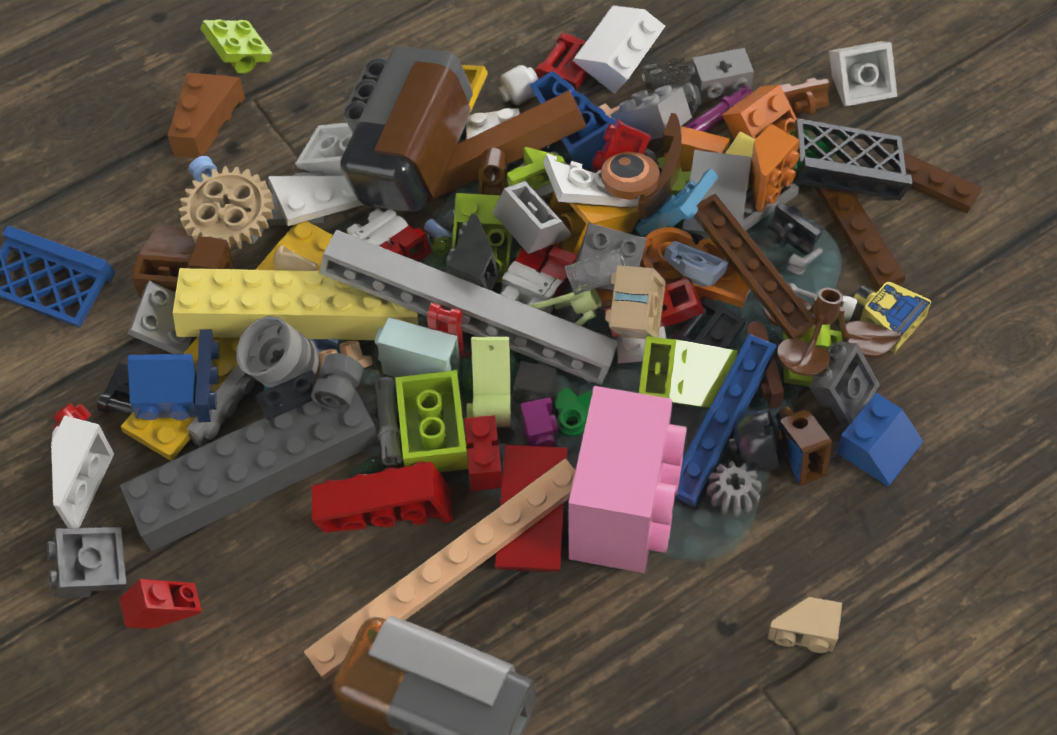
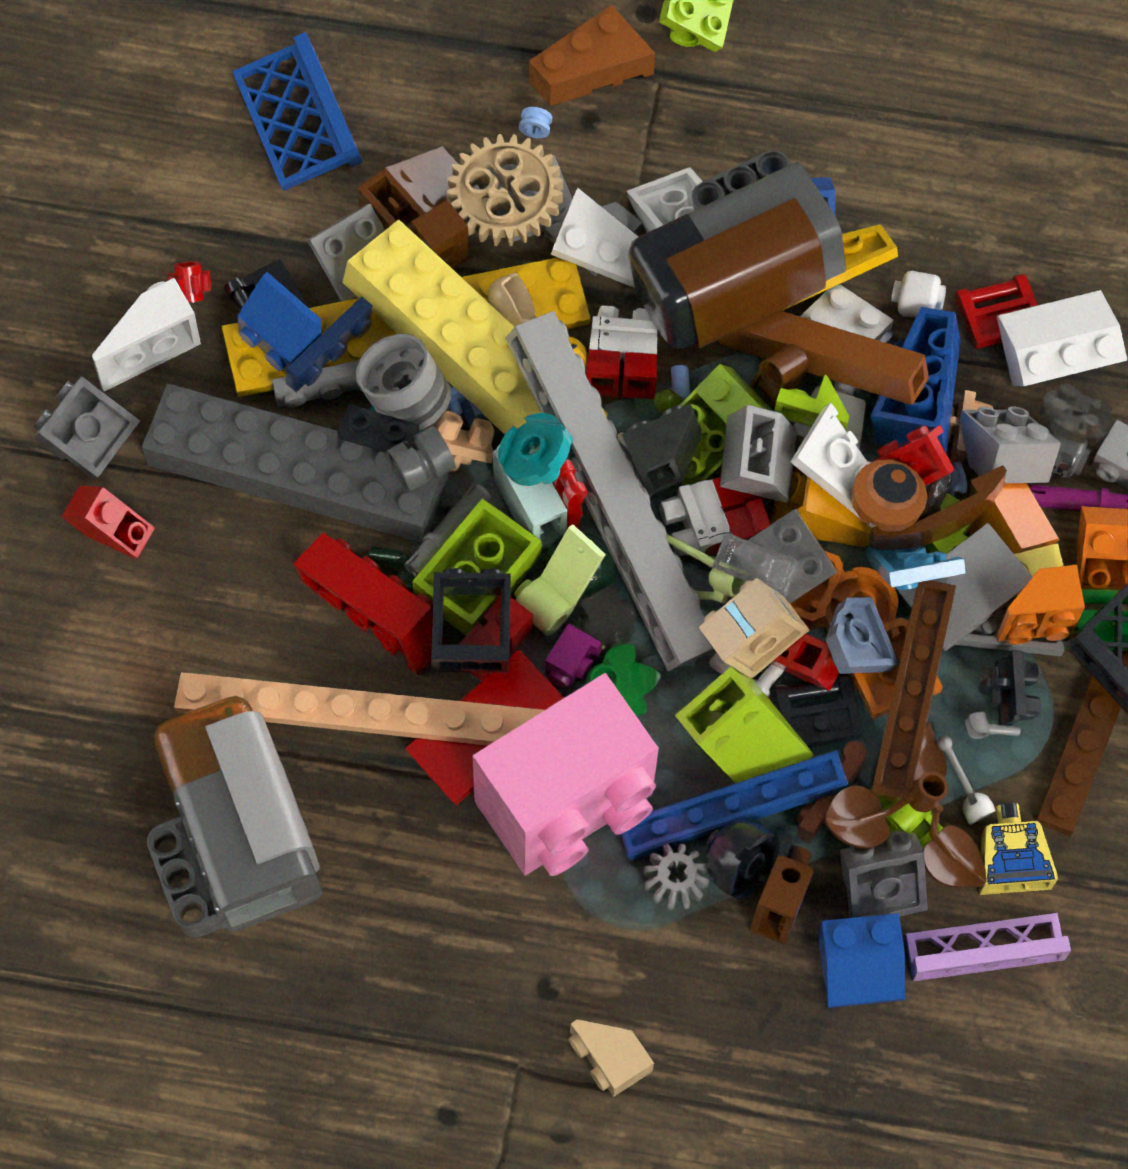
camera: 40 degrees right, 10 degrees up
none -> black window [432,568,511,673]
none -> teal plate [498,413,573,486]
none -> lavender fence [905,913,1071,981]

